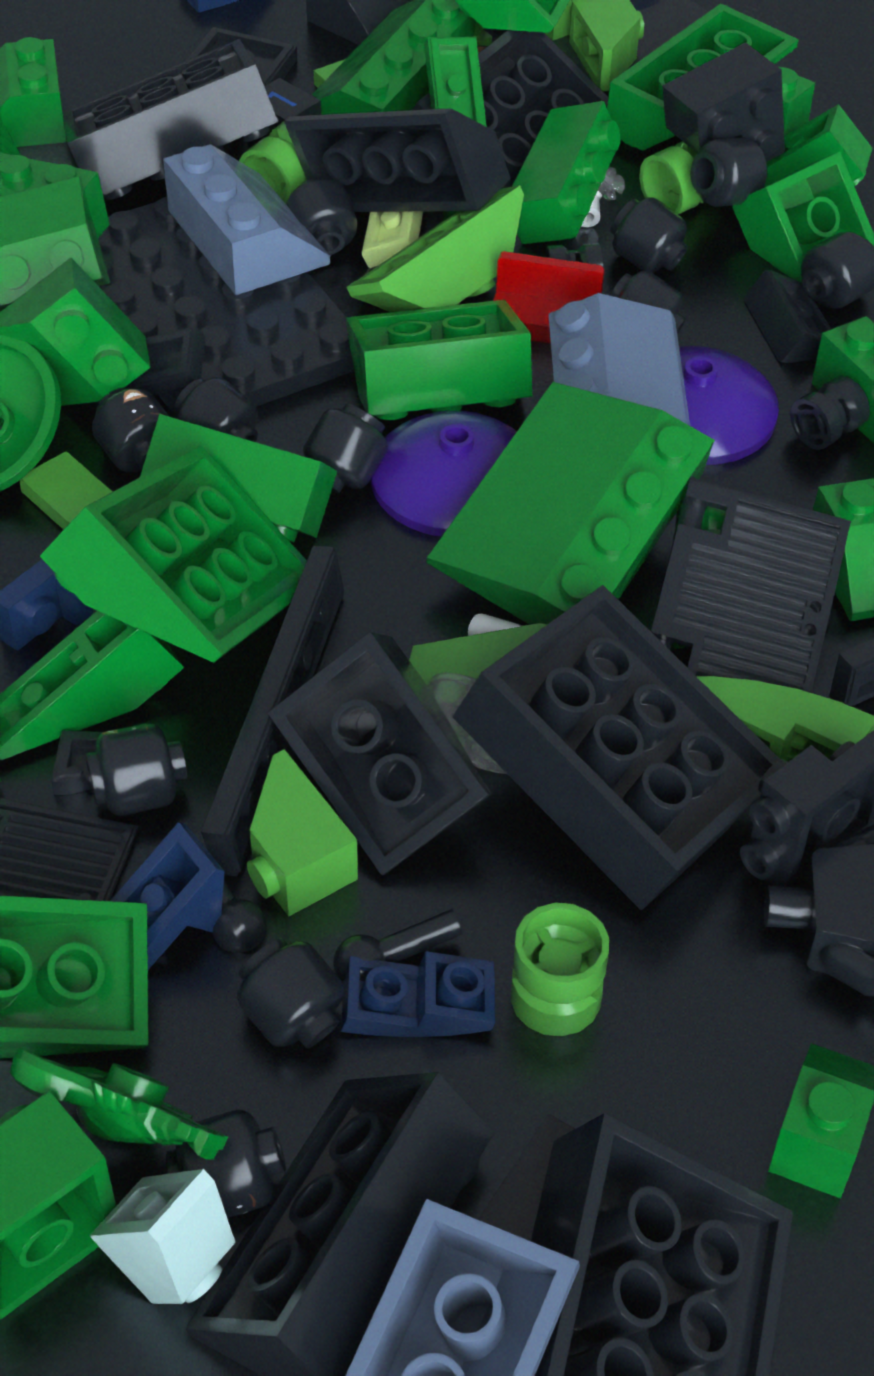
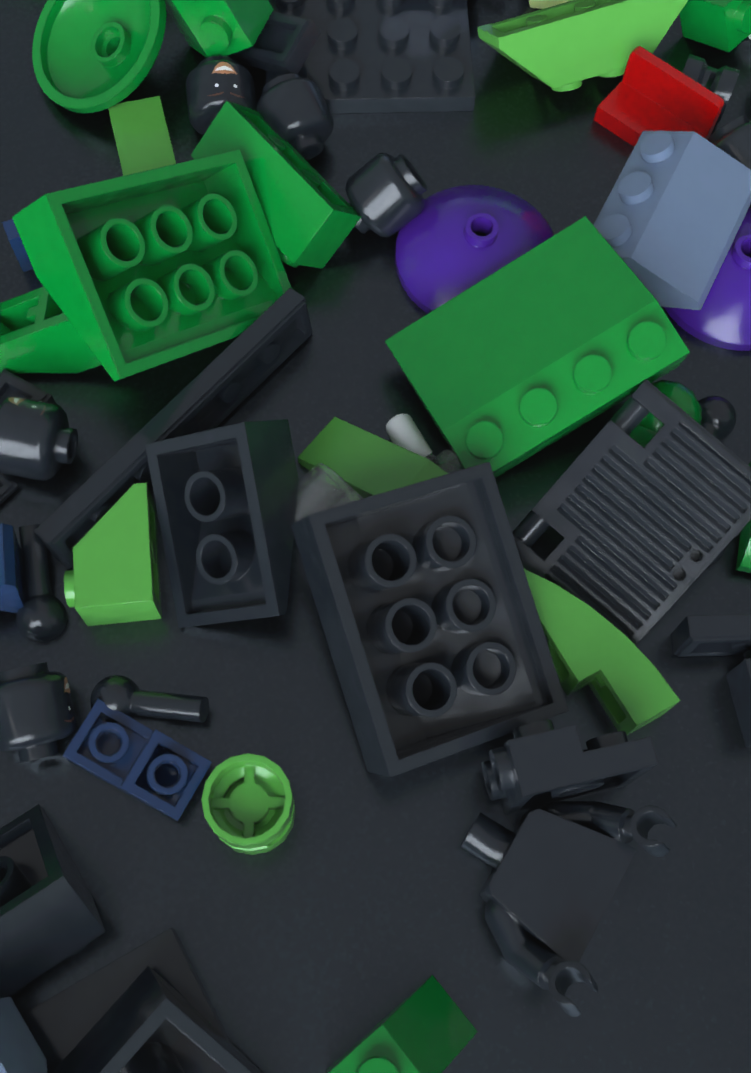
camera: 25 degrees right, 20 degrees up
green slope [346,300,533,420] -> none

